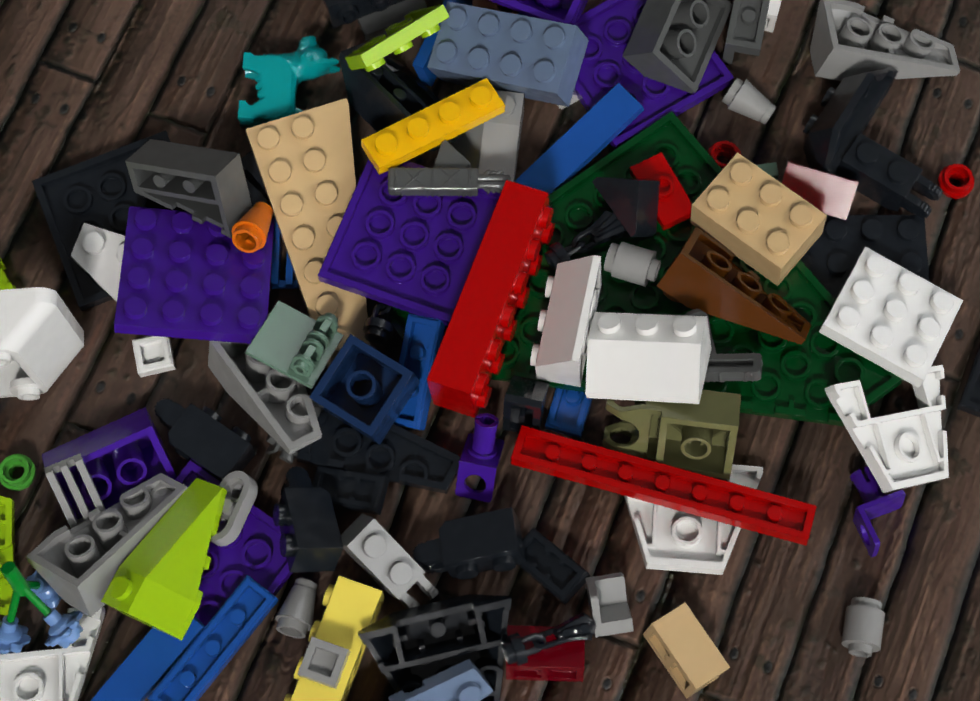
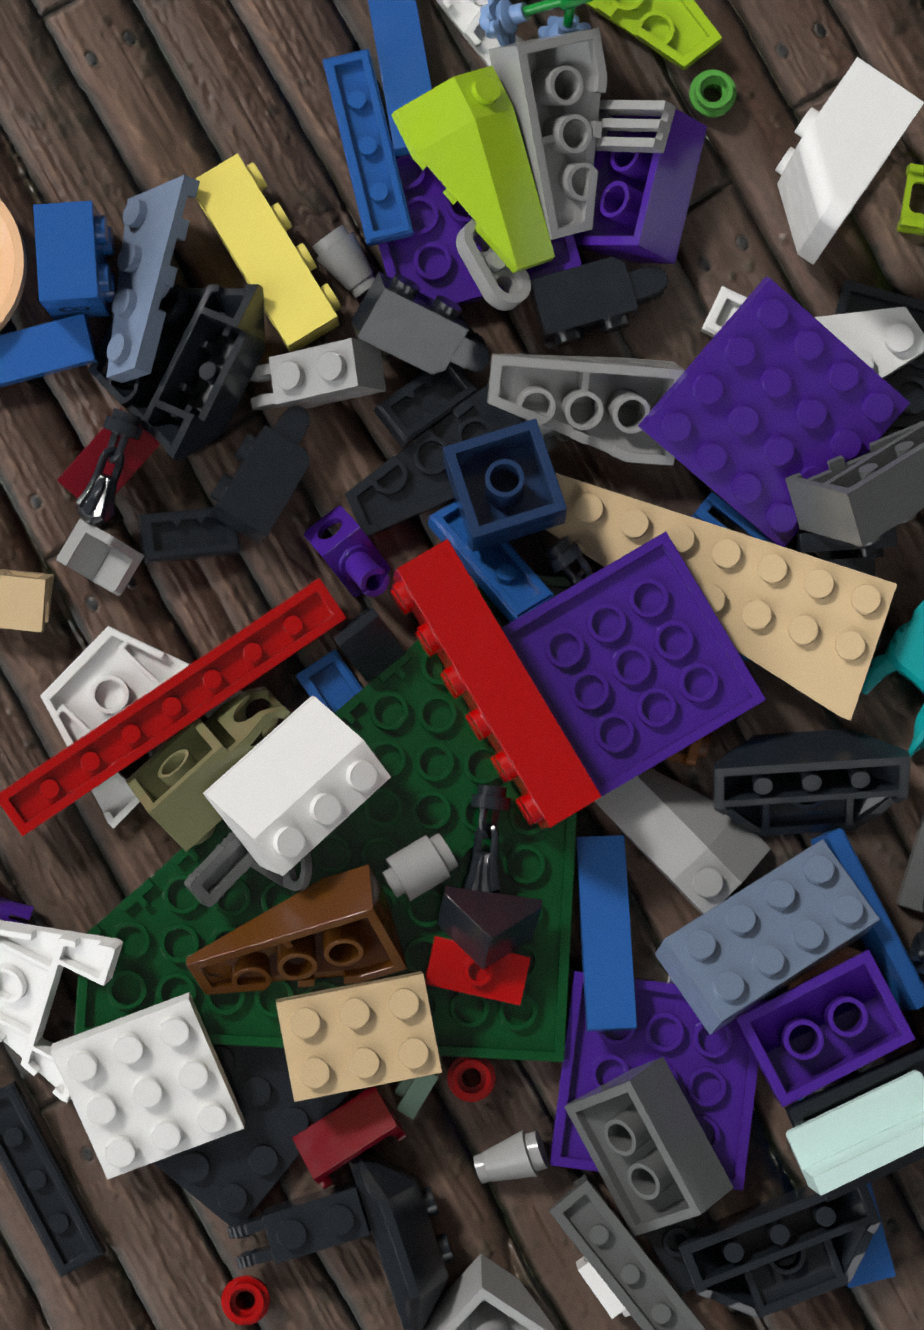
camera: 120 degrees right, 15 degrees up
orange cone [231,202,274,253] -> none
sand green hinge [245,300,344,389] -> none
light grey plate [298,637,350,689] -> none
lime wing [345,4,450,72] -> none
yellow plate [361,78,505,175] -> none
dark grey piece [388,140,511,197] -> none
white slope [530,255,602,387] -> none

